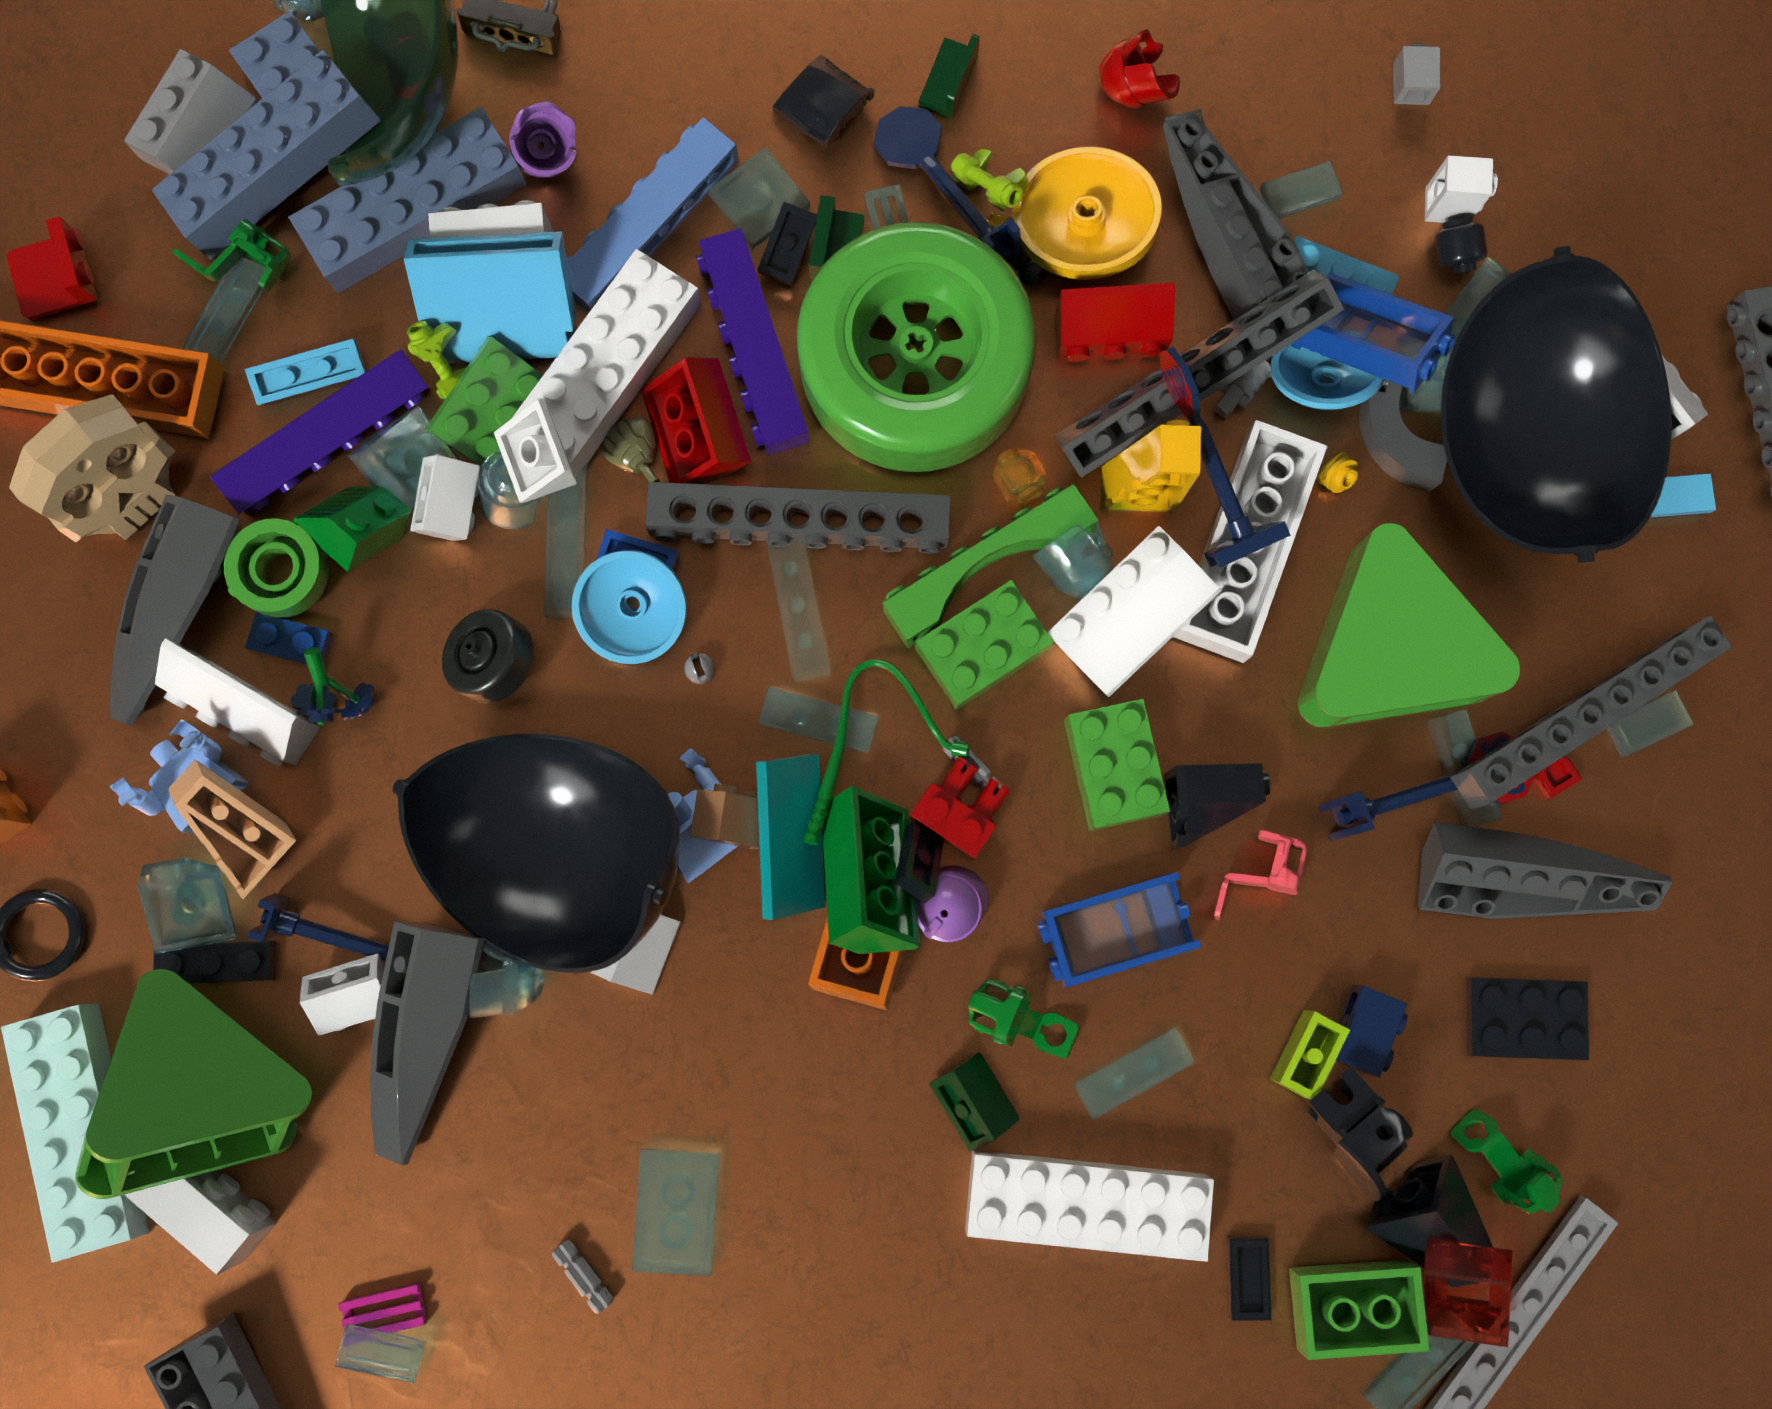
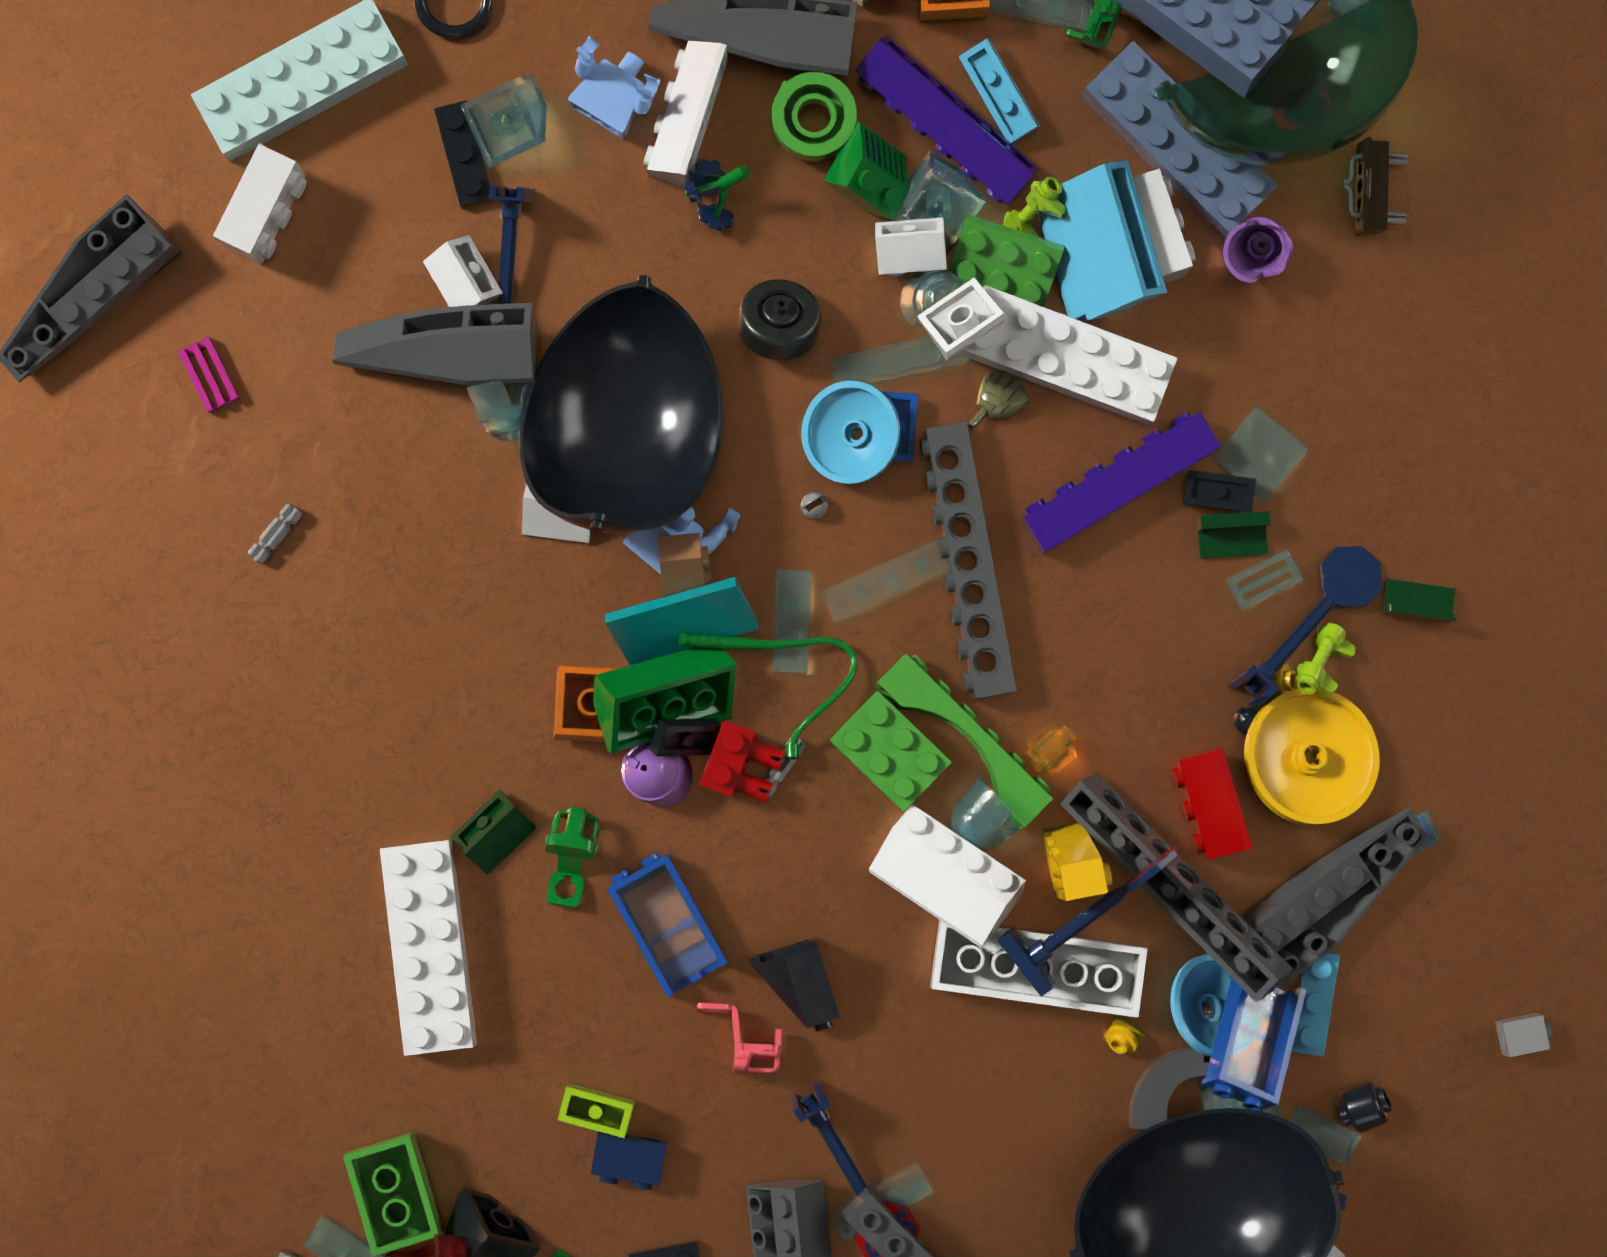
camera: 75 degrees right, 5 degrees up
bright green brick [75,969,312,1199] -> none
light nougat wedge [168,759,296,899] -> none
blue plate [245,612,333,665] -> none
clear light blue tile [335,1324,426,1384] -> none
medium blue brick [567,117,739,313] -> none
clear light blue tile [632,1149,720,1276] -> none
red slope [641,357,751,484] -> none
black slope [773,55,874,148] -> none
bright green wheel [797,222,1036,472] -> none
bright green brick [1064,699,1170,831] -> none
clear light blue tile [1073,1028,1195,1120] -> none
red helmet [1099,29,1180,109] -> none
light grey hinge [1214,360,1271,419] -> none
black tile [1227,1236,1271,1321] -> none
clear light blue tile [1259,161,1343,219] -> none
bright green brick [1298,523,1520,727] -> none
black piece [1307,1066,1413,1201] -> none
white brick [1424,155,1498,223] -> none

